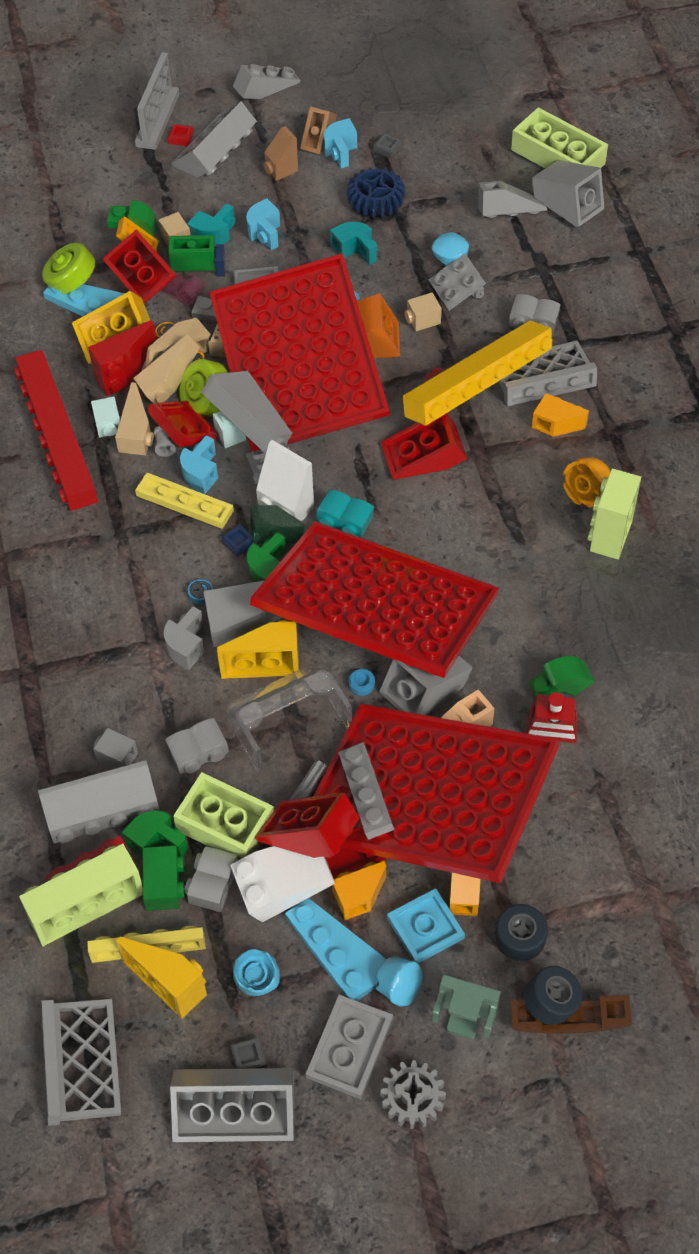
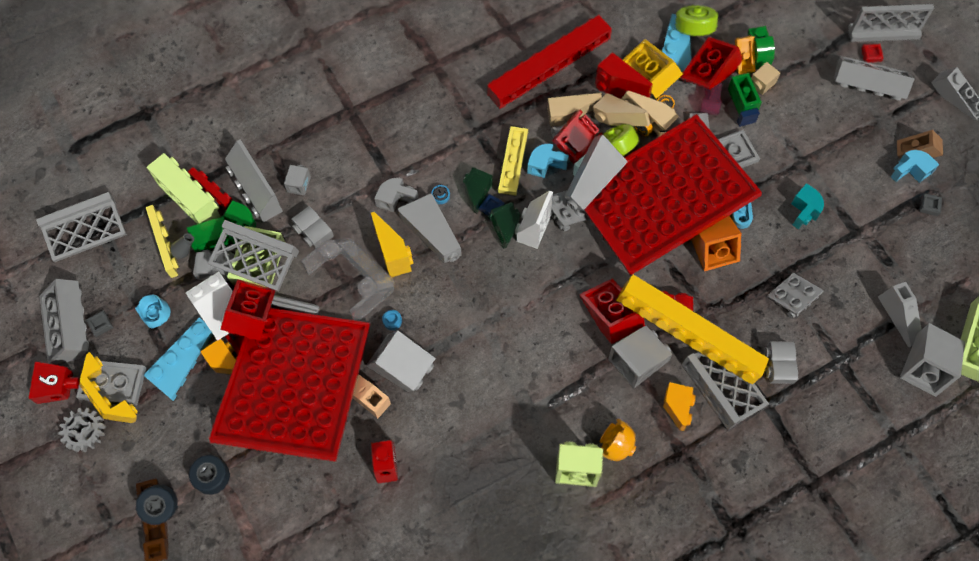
camera: 75 degrees right, 10 degrees up
light aqua brick [91,397,120,438] -> none
yellow slope [116,936,207,1019] -> none
teal brick [187,204,235,246] -> none
medium azure brick [246,198,280,250] -> none
green brick [247,532,286,582] -> none
red plate [250,521,499,678] -> none
medium nougat slope [263,126,298,181] -> none
teal brick [316,490,374,538] -> none
light grey plate [338,742,394,840] -> none
dark blue gear [347,167,405,219] -> none
medium azure hair [376,956,423,1007] -> none
medium azure plate [387,888,465,963] -> none
tan brick [405,292,441,331] -> none
medium azure hair [432,232,469,266] -> none
sand green panel [432,974,501,1040] -> none
green brick [528,656,595,698] -> none
none -> red torso [29,362,80,404]
none -> yellow slope [80,352,138,423]
none -> dark grey cone [170,233,194,259]
none -> light grey fence [208,220,299,292]
none -> clear green slope [463,167,493,214]
none -> light grey slope [608,325,672,388]

